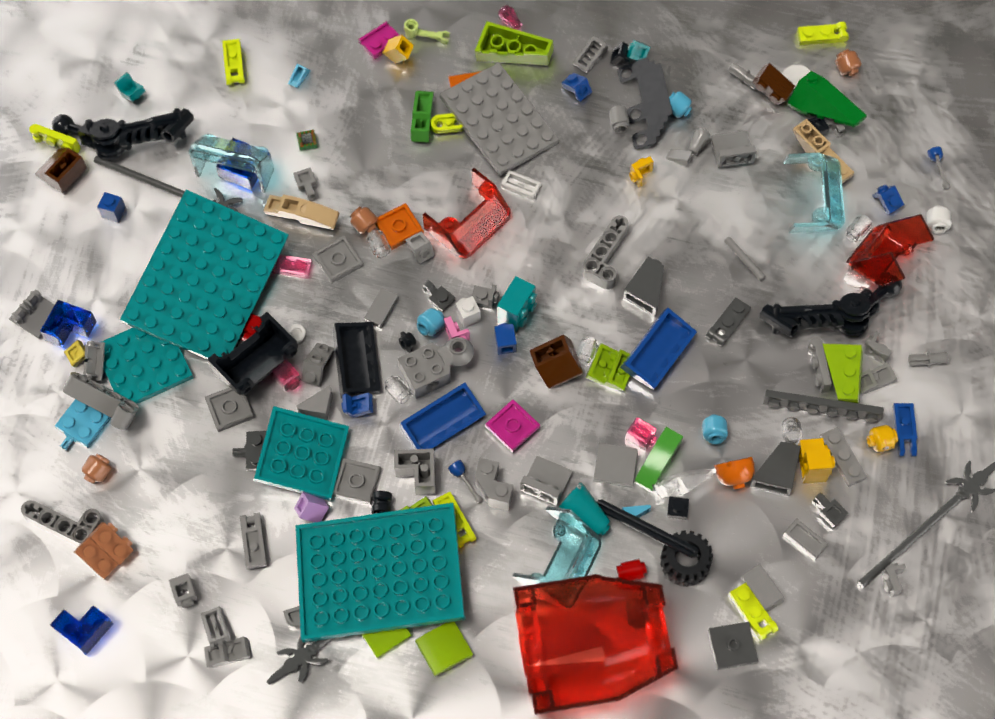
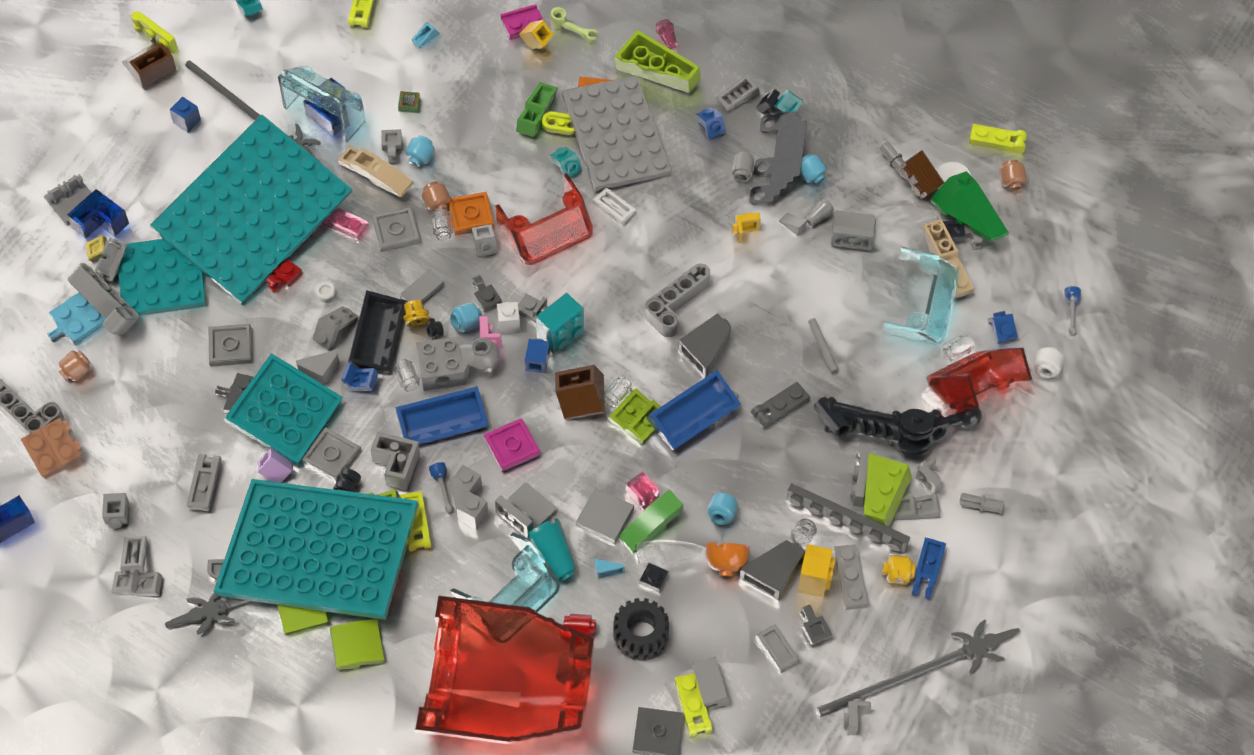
camera: 15 degrees right, 5 degrees down
black piece [52,108,194,160] -> none
black windscreen [207,312,298,395] -> none
clear pink brick [271,360,301,392] -> none
black axle [597,499,698,558] -> none
none -> yellow piece [403,300,431,328]
none -> medium azure head [405,135,434,167]
none -> teal bracket [549,147,582,179]

